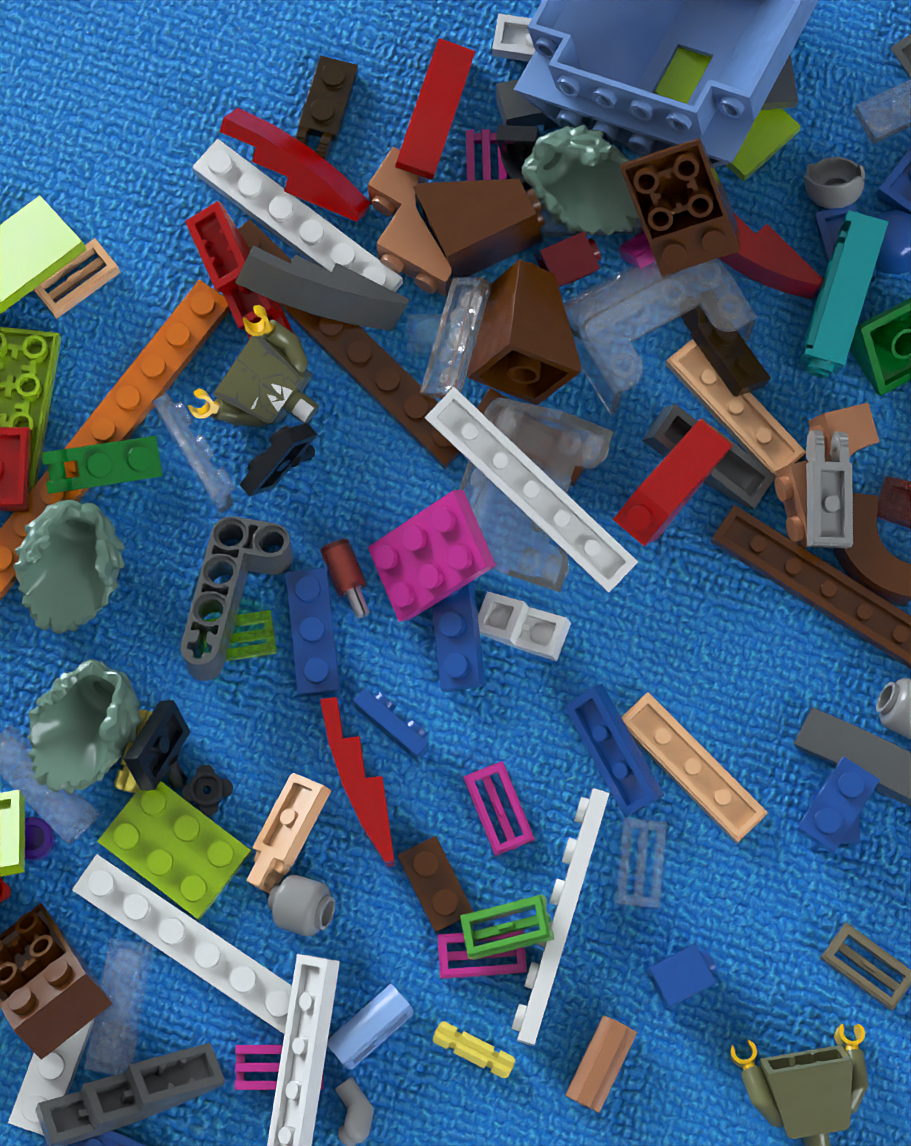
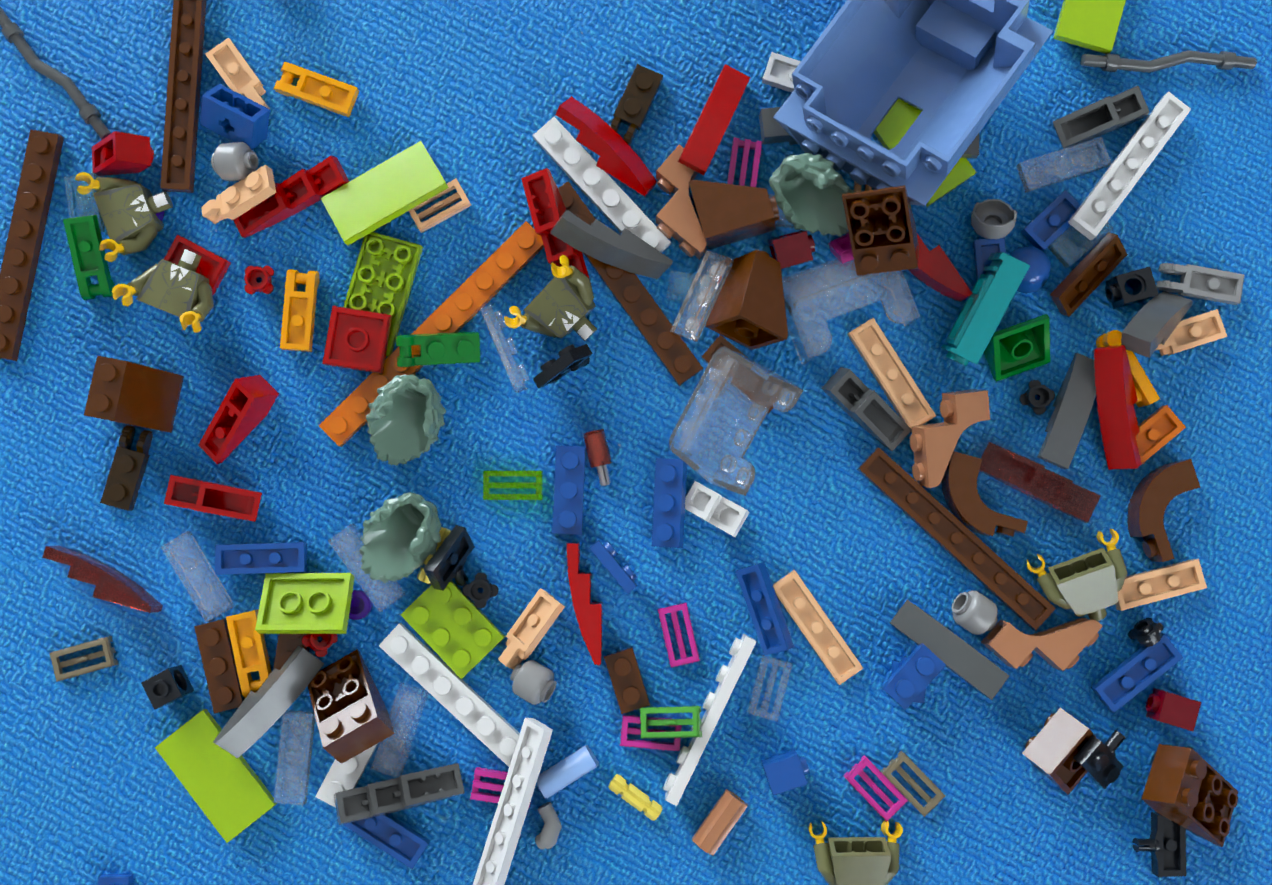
camera: 10 degrees right, 10 degrees up
dark grey beam [181,517,293,681] -> none
dark pink plate [368,490,496,622] -> none
white plate [425,387,638,592] -> none
black tile [496,125,541,187] -> none
red slope [613,418,733,546] -> none
dark brown hinge [678,291,771,397] -> none
light grey hinge [806,430,853,549] -> none
none -> dark pink tile [843,755,908,822]

